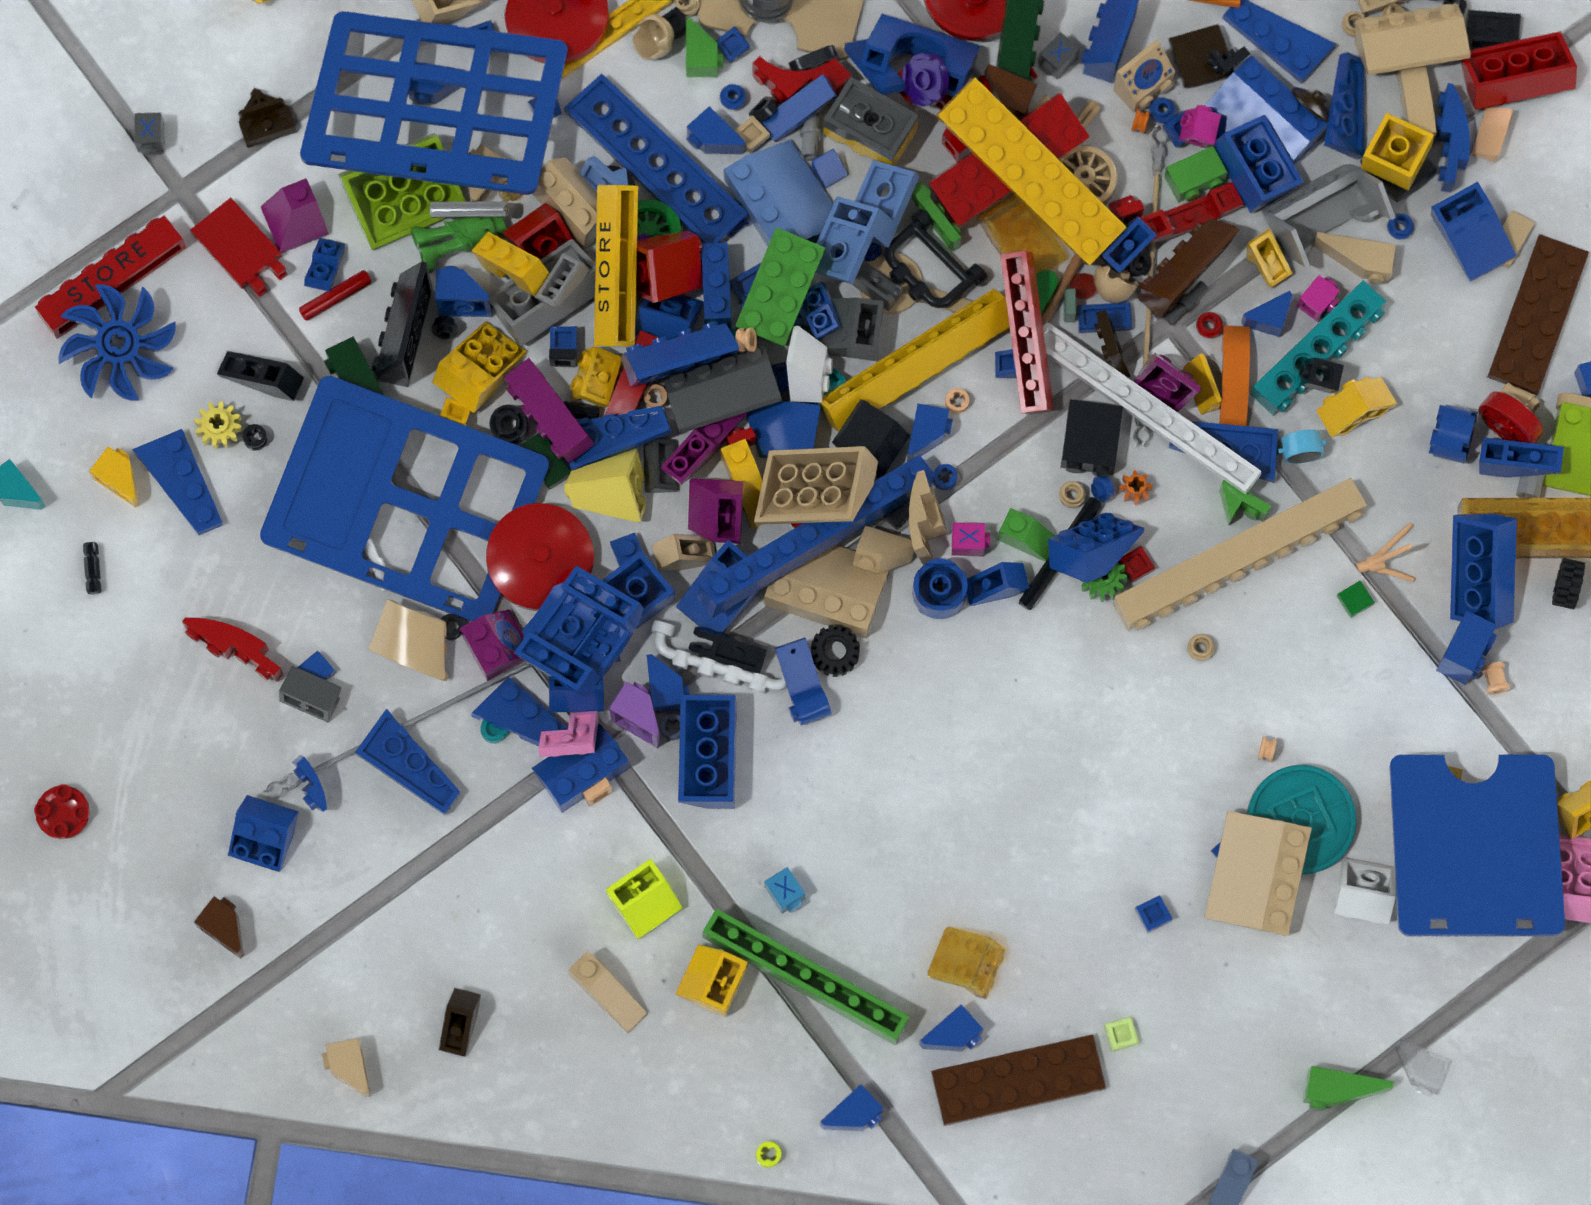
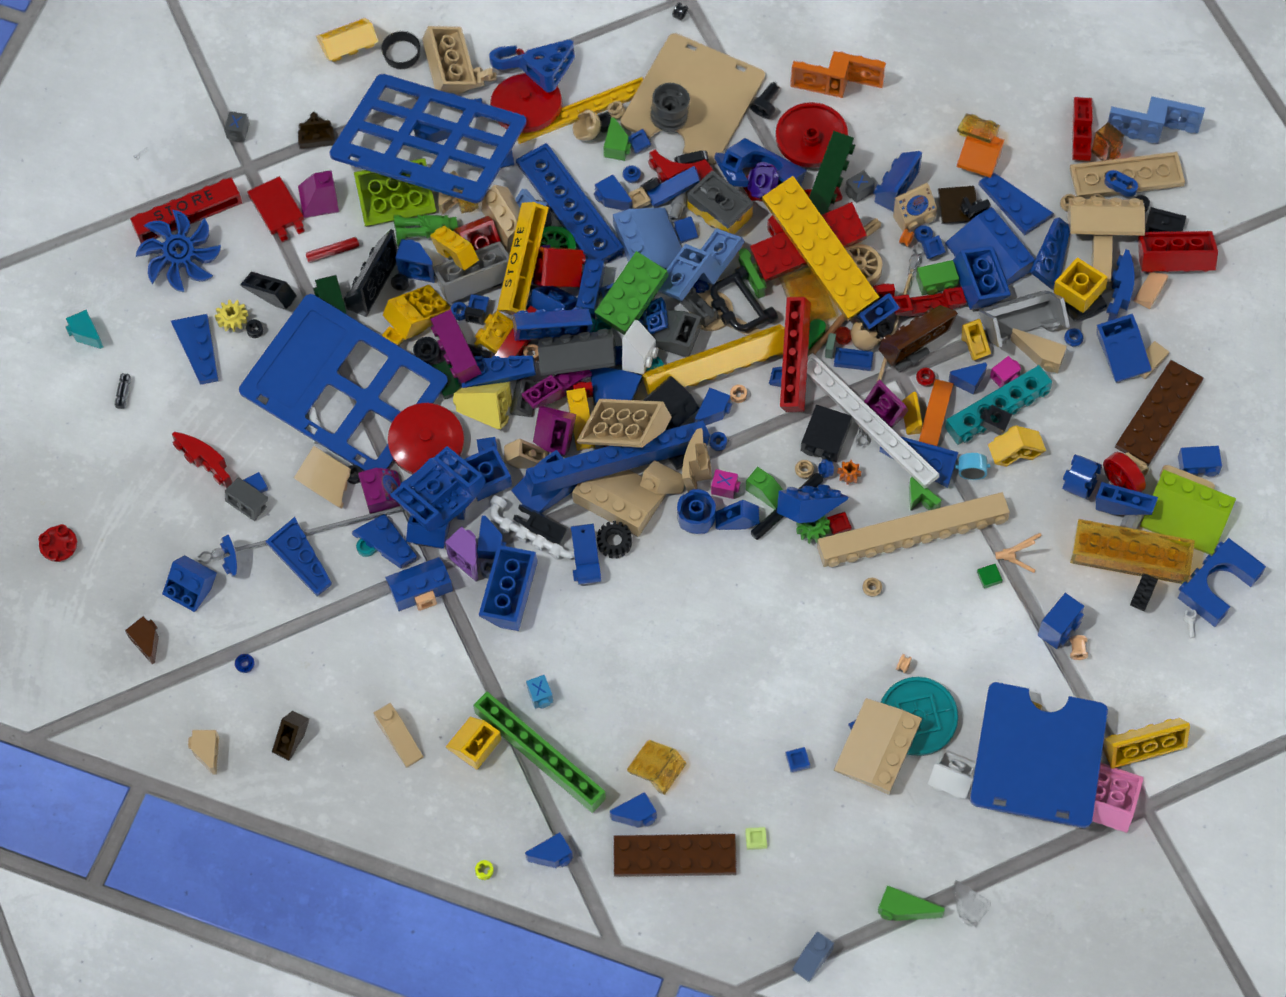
camera: 15 degrees right, 10 degrees down
yellow slope [89,446,139,508] -> none
blue slope [304,238,345,292] -> none
light grey axle [430,201,508,218] -> none
light grey slope [535,253,590,309] -> none
bright pink plate [539,711,599,757] -> none
neon yellow slope [605,858,683,940] -> none
light nougat bush [735,328,757,352] -> none
reddish brown slope [984,64,1037,118] -> none
dark brown wing [1094,309,1131,378] -> none
dark pink brick [1179,105,1221,148] -> none
dark brown dish [1291,87,1330,123] -> none
blue slope [1450,514,1517,630] -> none
none -> clear blue plate [235,654,255,673]
none -> blue bush [451,302,467,321]

